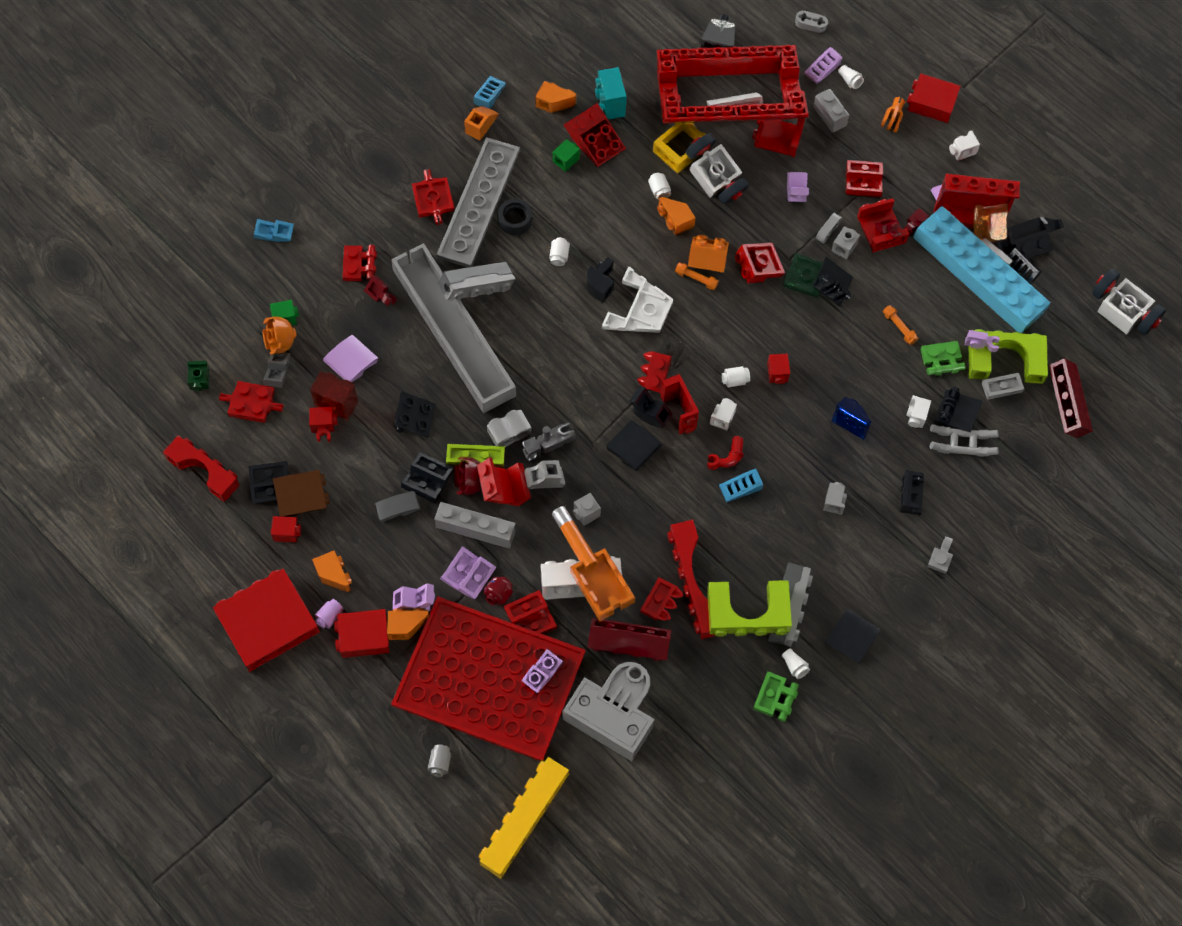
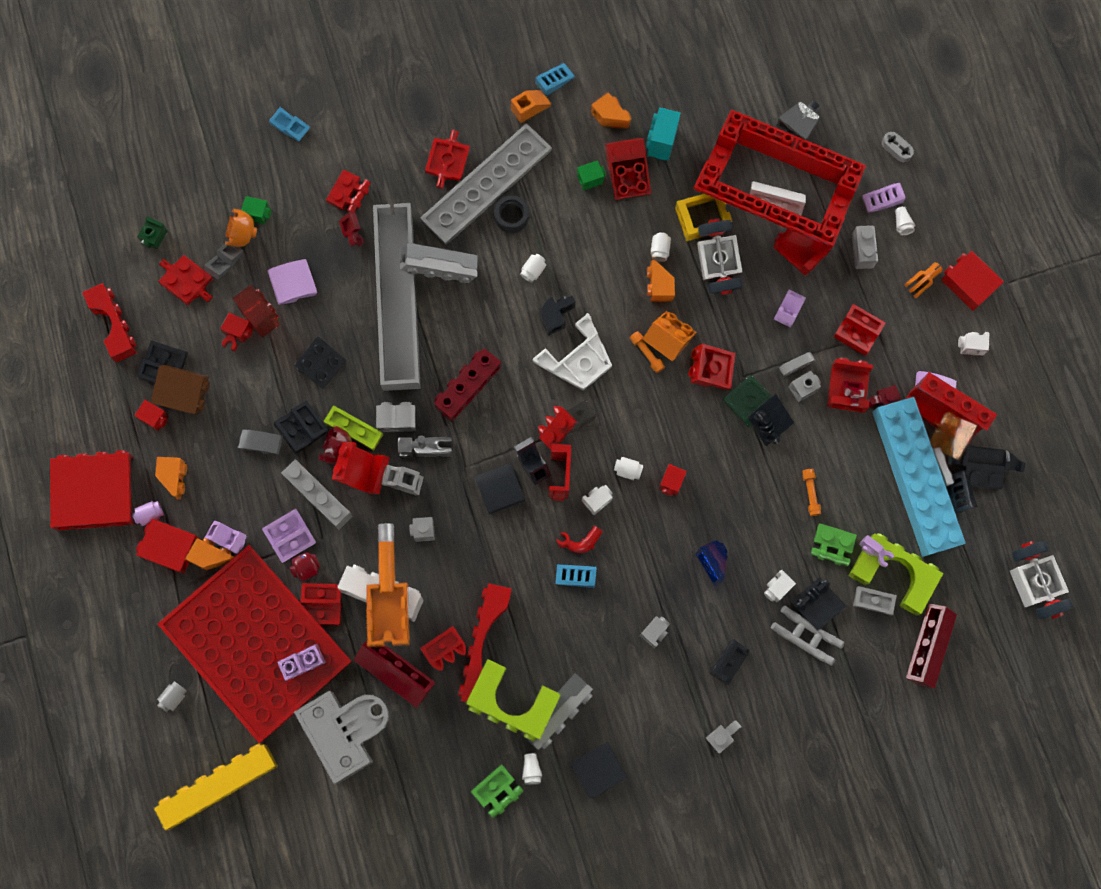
camera: 25 degrees right, 10 degrees up
none -> dark red brick [434,348,502,422]

